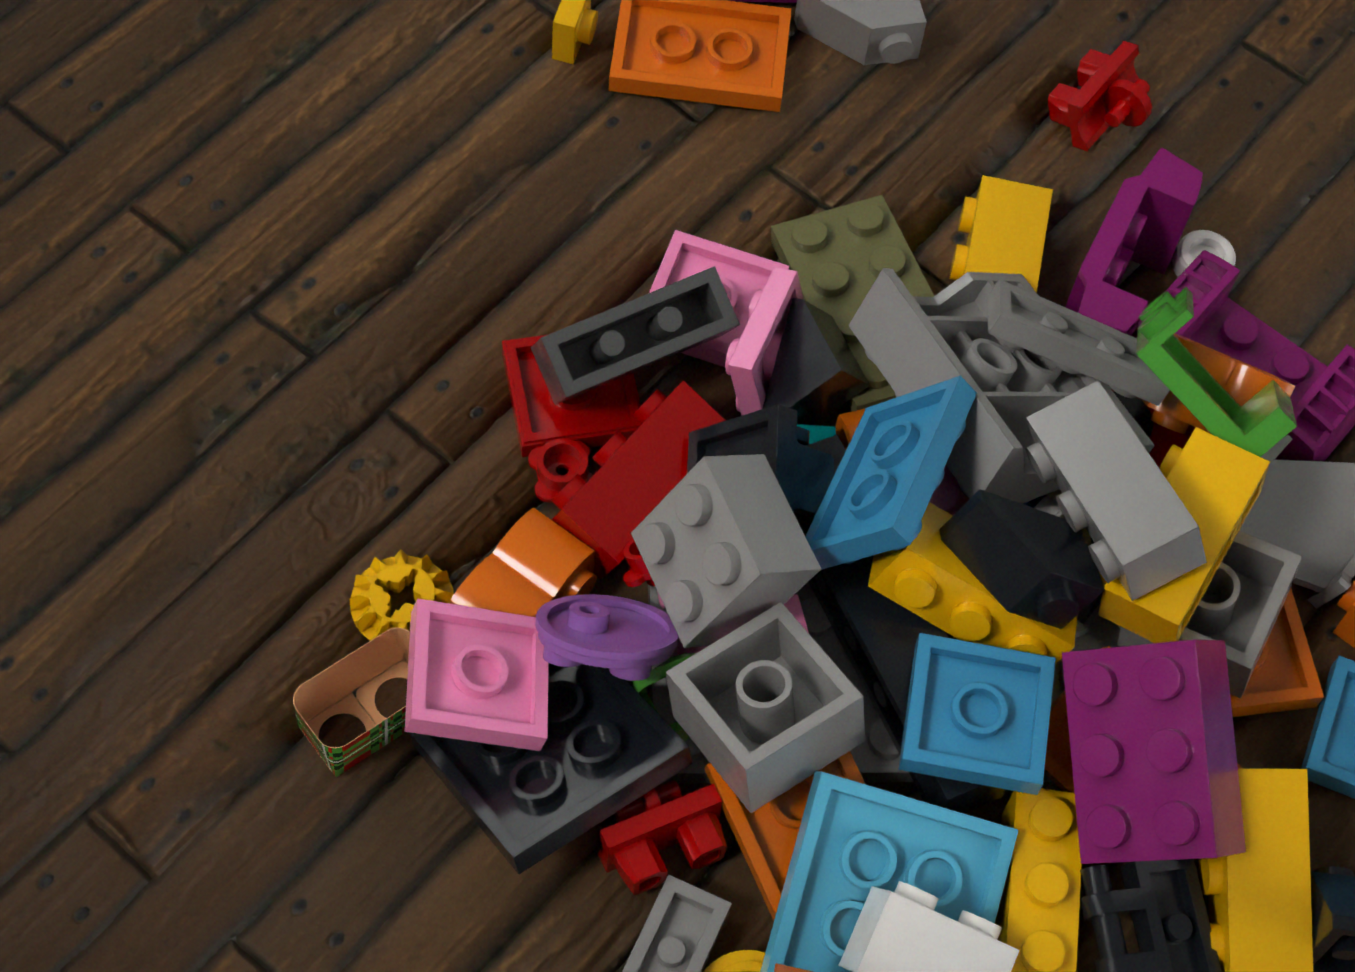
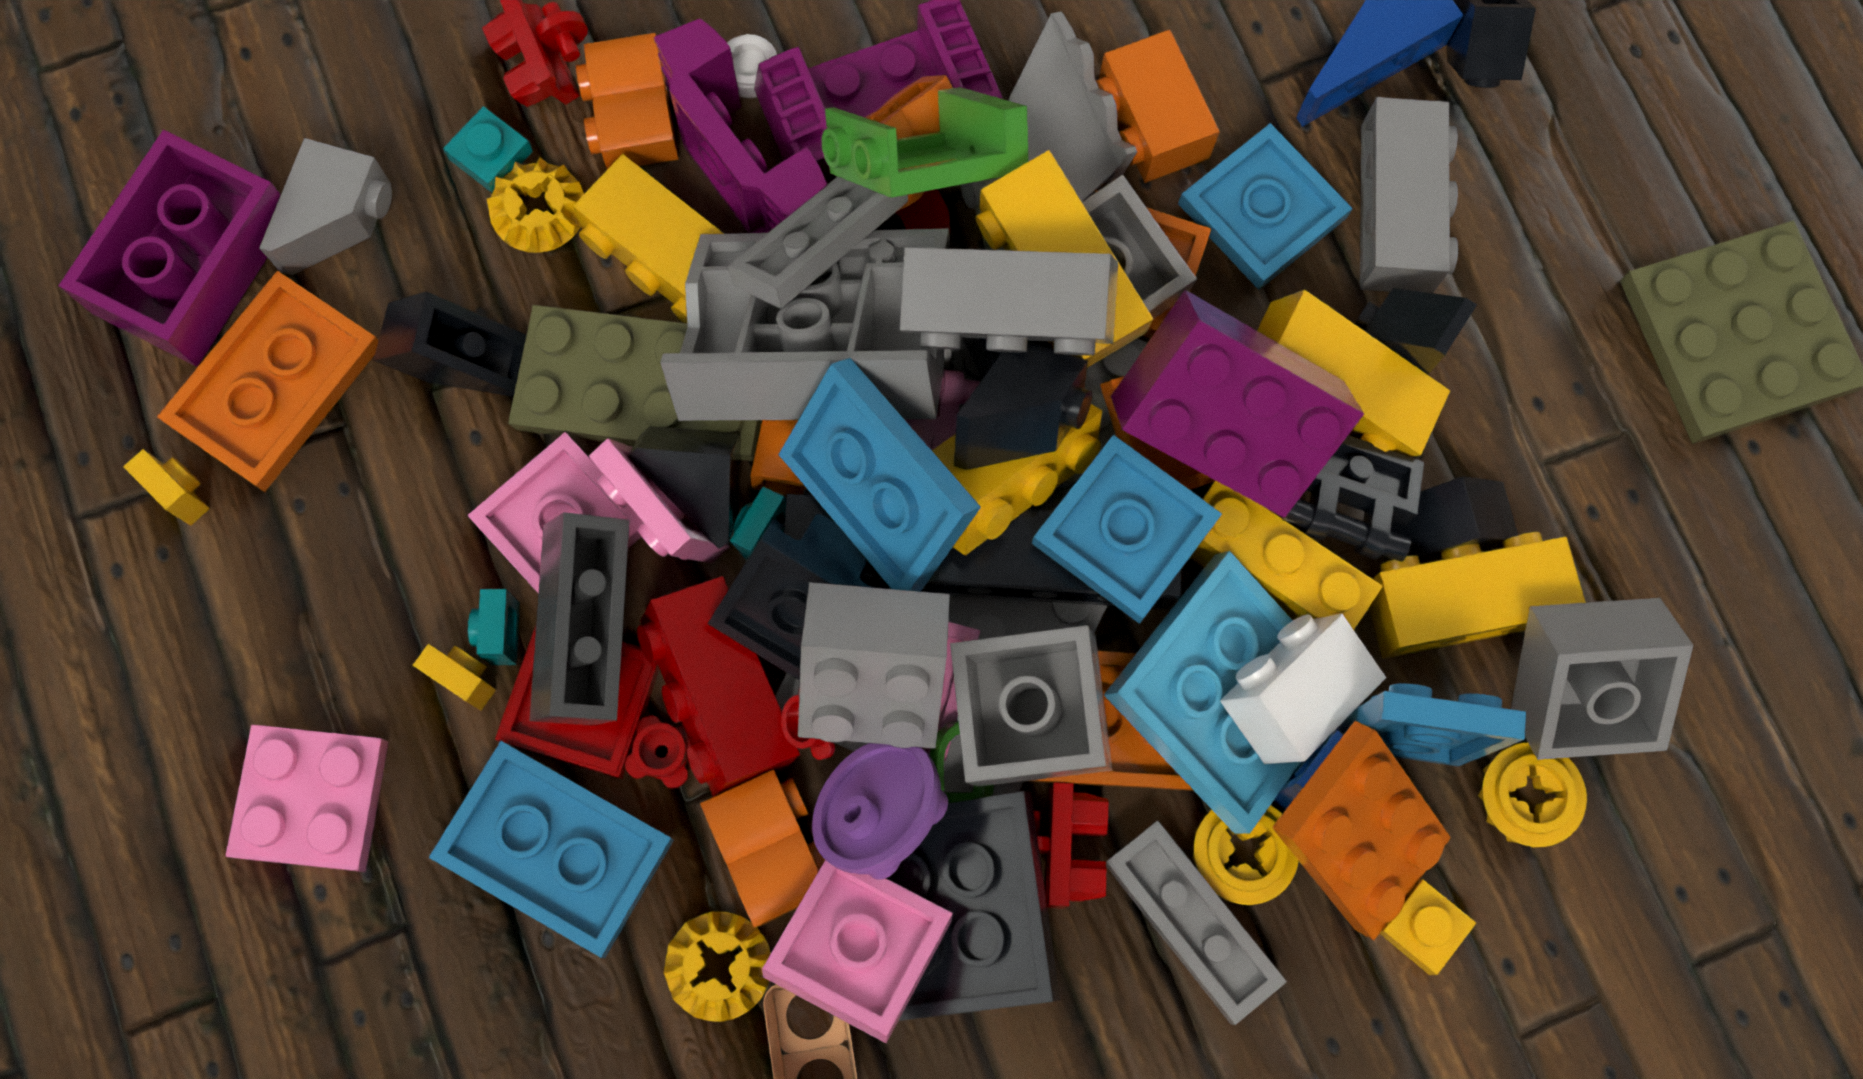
camera: 60 degrees left, 15 degrees up
none -> bright pink plate [225,725,389,872]
none -> black slope [373,291,526,397]
none -> yellow plate [413,644,496,711]
none -> dark azure plate [429,741,674,958]
none -> teal plate [443,106,533,193]
none -> teal plate [468,589,520,665]
none -> yellow gear [486,157,584,253]
none -> orange brick [576,33,679,169]

